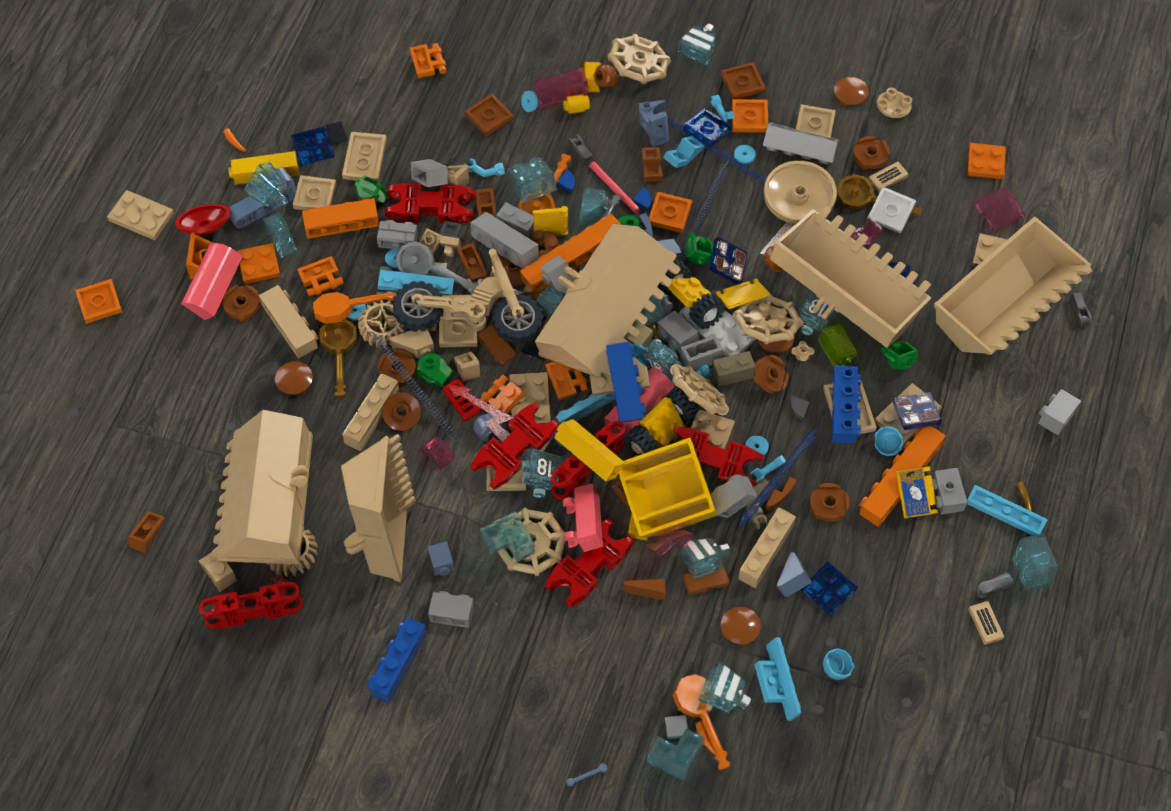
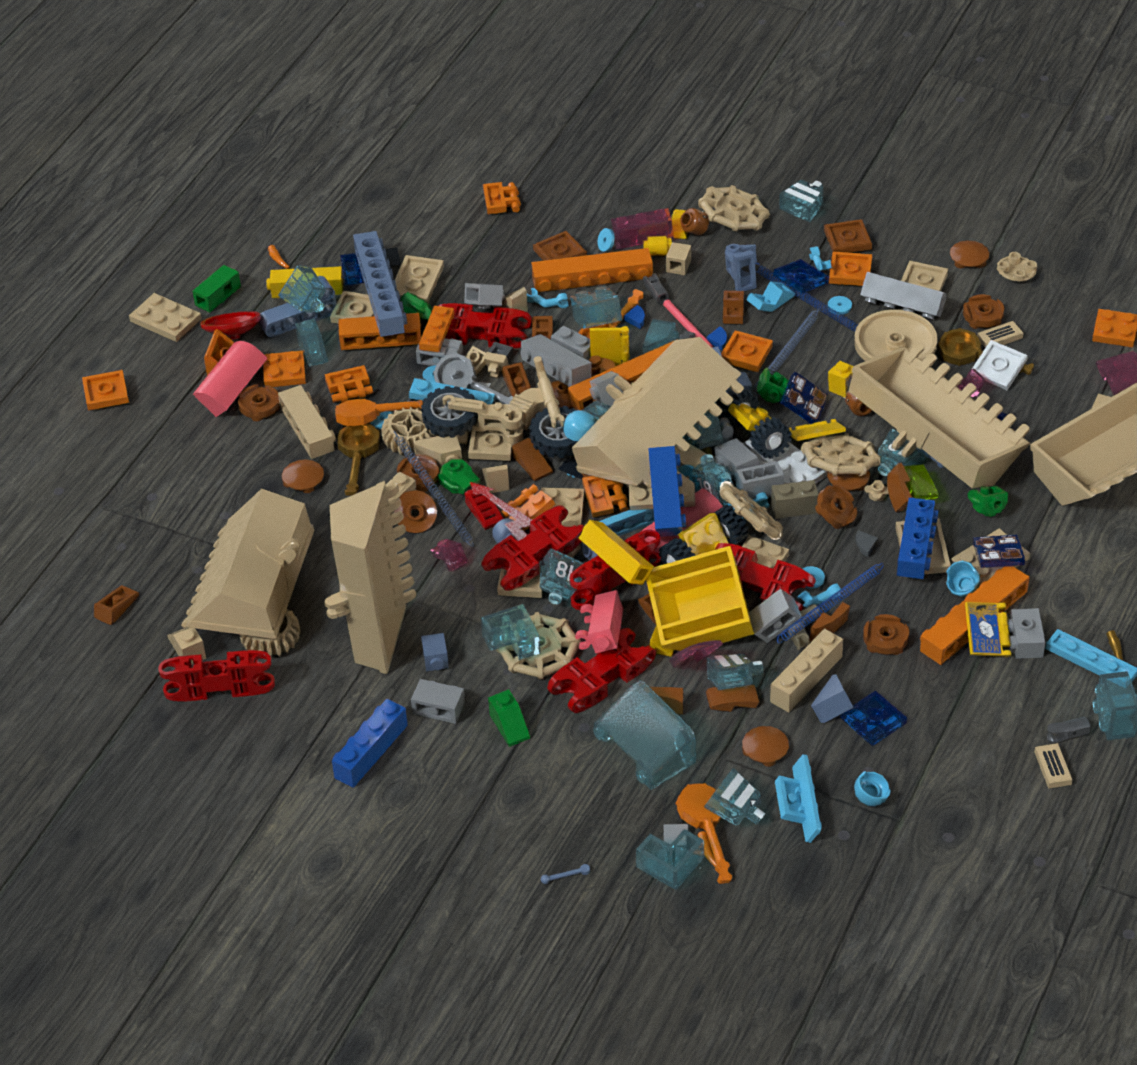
camera: 10 degrees right, 15 degrees down
none -> green brick [192,265,241,313]
none -> sand blue brick [353,231,407,337]
none -> orange plate [419,306,454,352]
none -> green slope [488,689,530,747]
none -> orange brick [531,248,653,292]
none -> medium azure hair [563,410,596,441]
none -> clear light blue windscreen [593,680,696,790]
none -> tan brick [666,242,691,275]
none -> yellow brick [828,361,853,398]
none -> dark orange slope [887,463,912,512]

